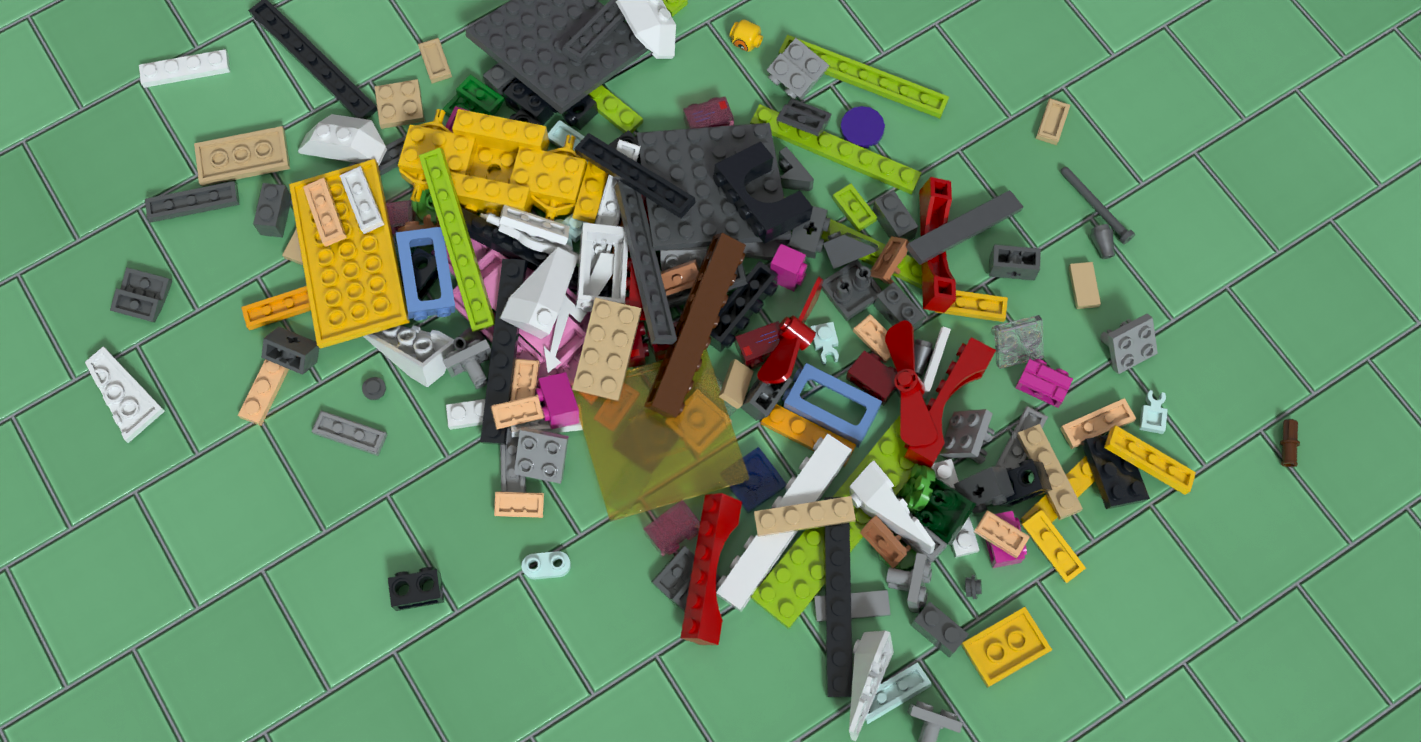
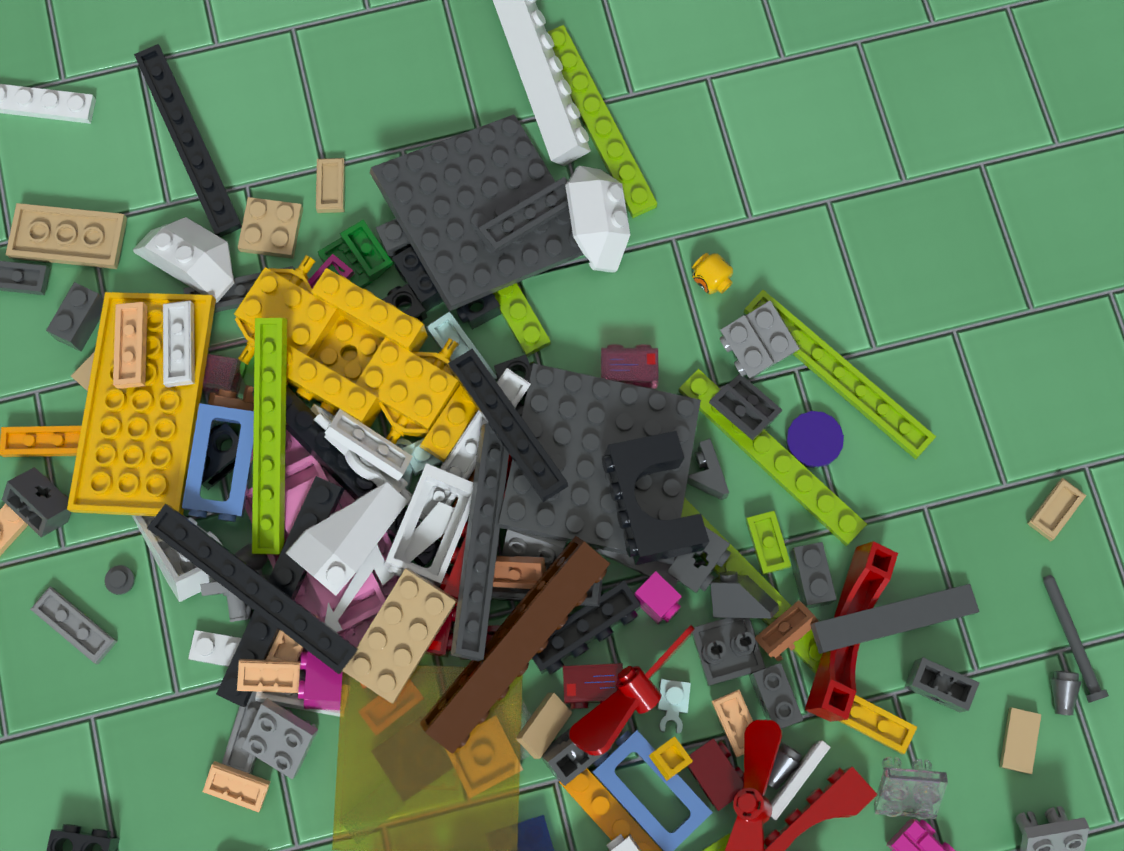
camera: 20 degrees right, 5 degrees up
none -> black plate [147,504,359,674]
none -> yellow plate [649,736,693,781]

